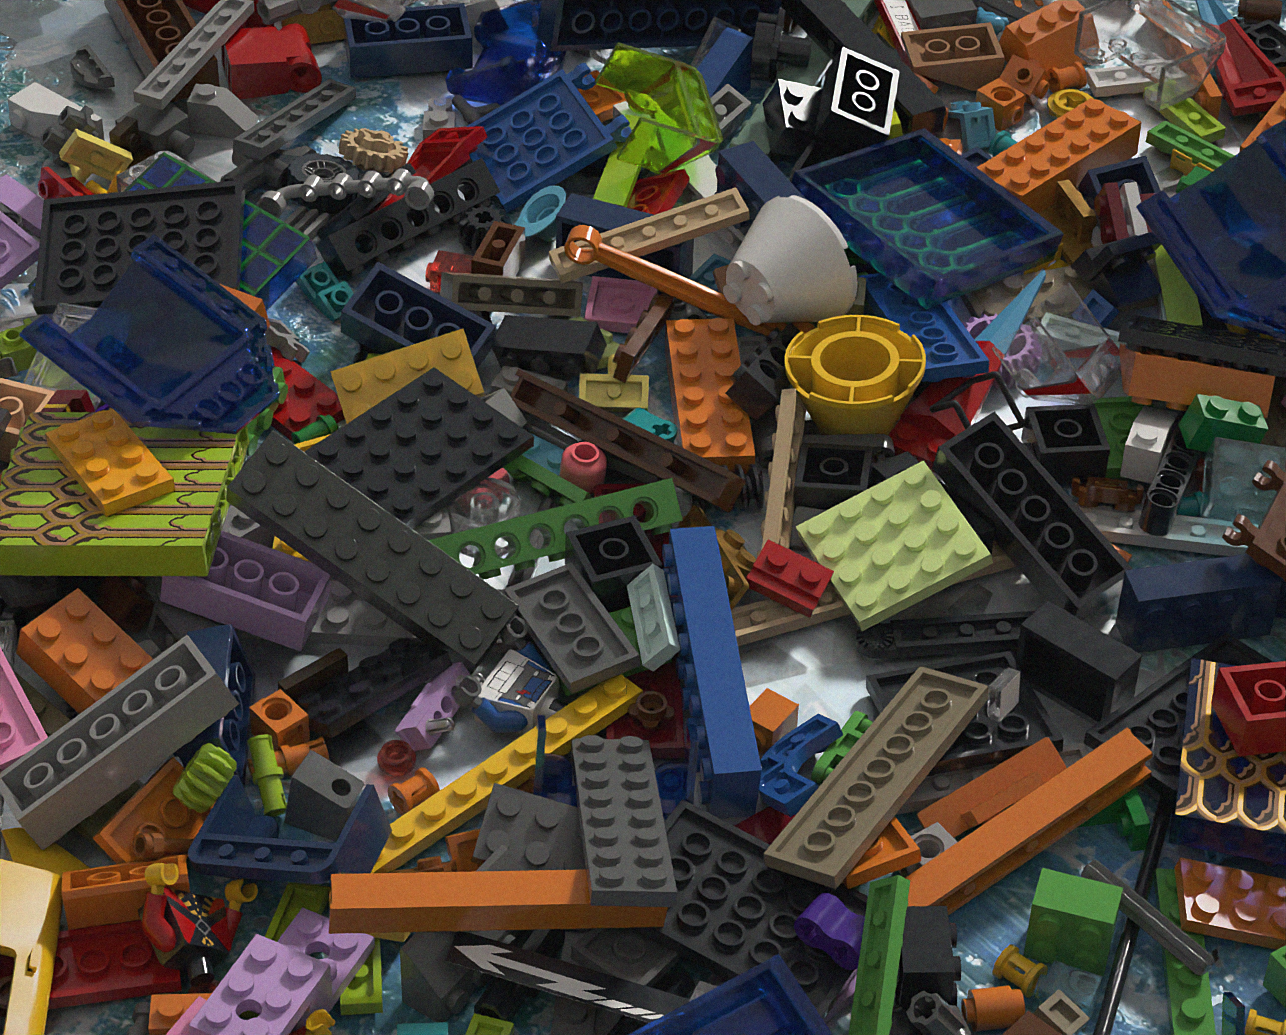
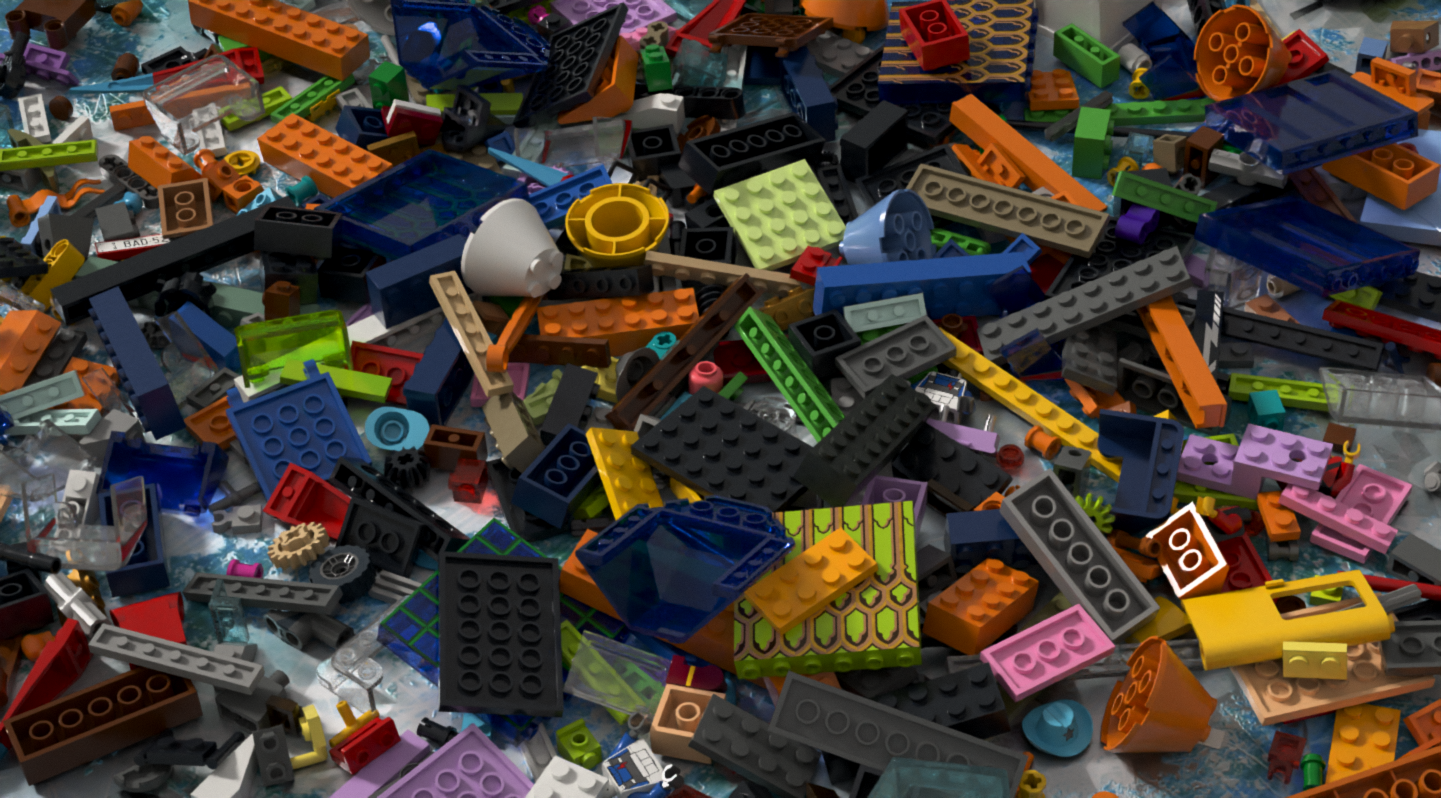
camera: 90 degrees left, 0 degrees up
light grey bar [257,168,434,220] -> none
tile [987,667,1020,722] -> none
none -> black plate [134,728,245,770]
none -> clear light blue panel [209,579,250,644]
none -> dark pink bush [226,559,264,578]
none -> reddish brown brick [262,281,300,325]
none -> dark grey piece [615,348,659,401]
none -> medium blue cone [839,189,936,265]

